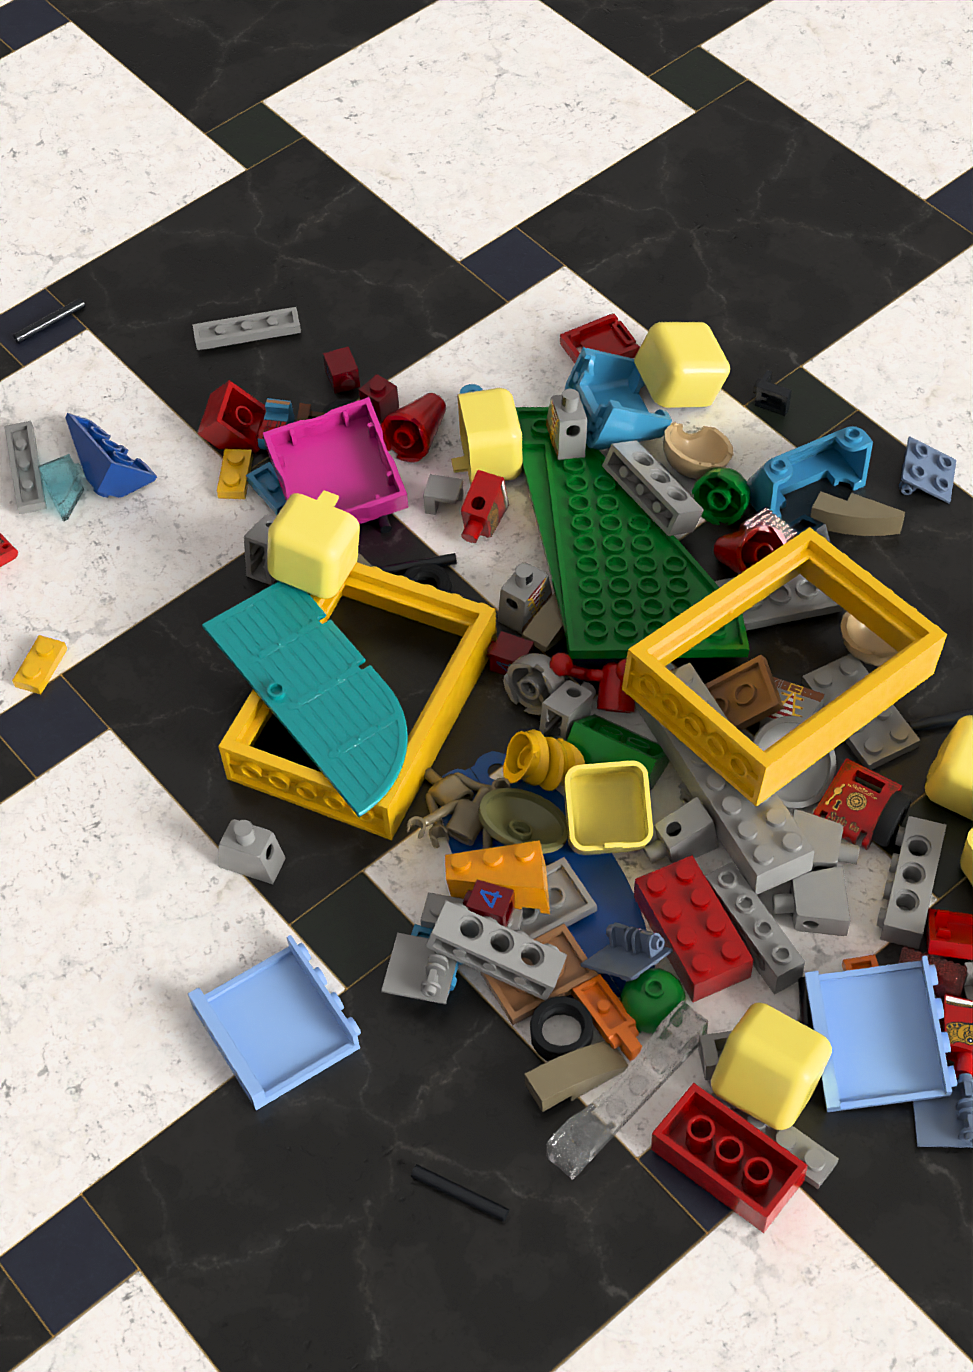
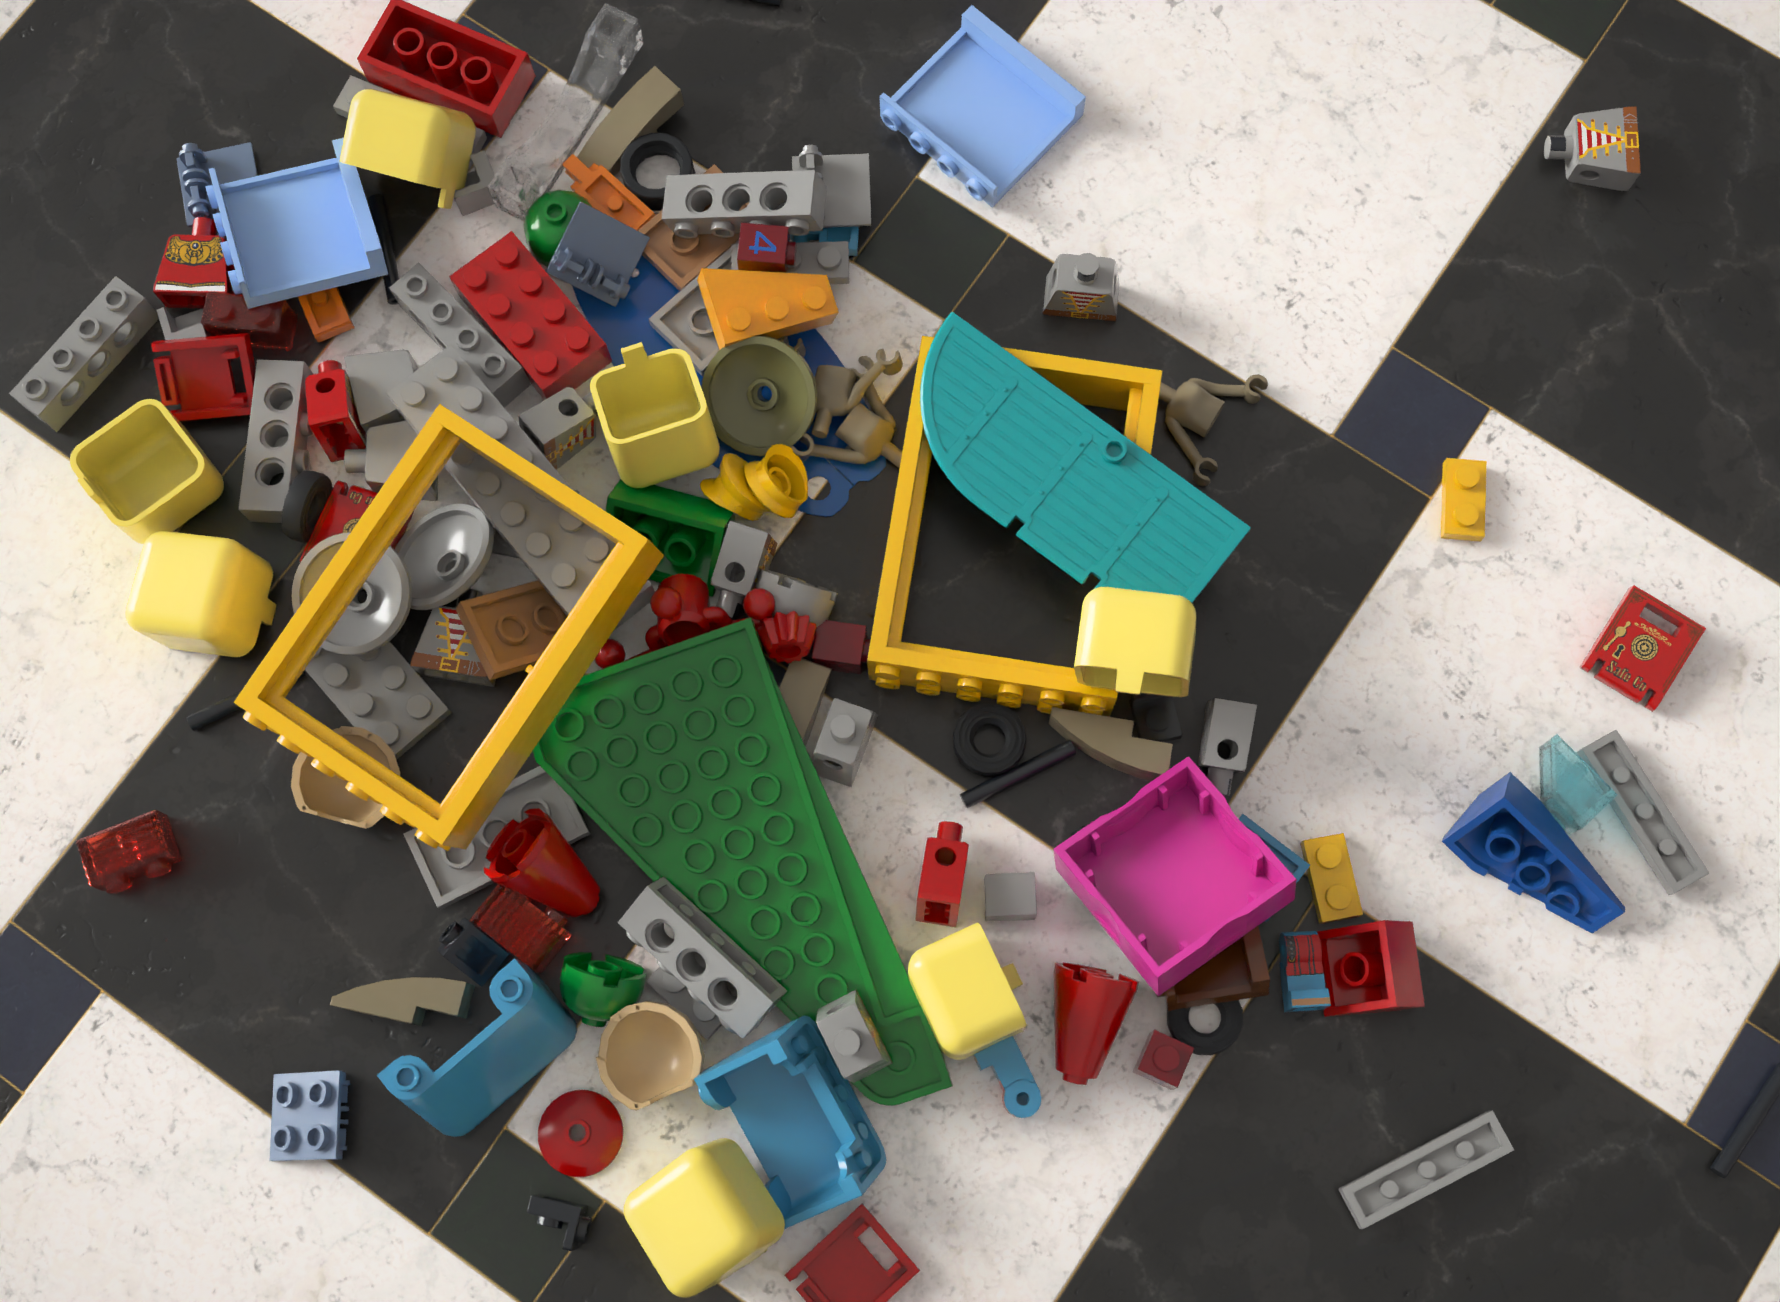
camera: 165 degrees right, 20 degrees up
dark red brick [323,346,360,394] -> none
none -> light grey dish [291,532,412,655]
none -> red torso [305,360,367,462]
none -> red dish [538,1090,623,1177]
none -> red piece [757,611,817,663]
none -> dark tan piece [1159,374,1268,486]

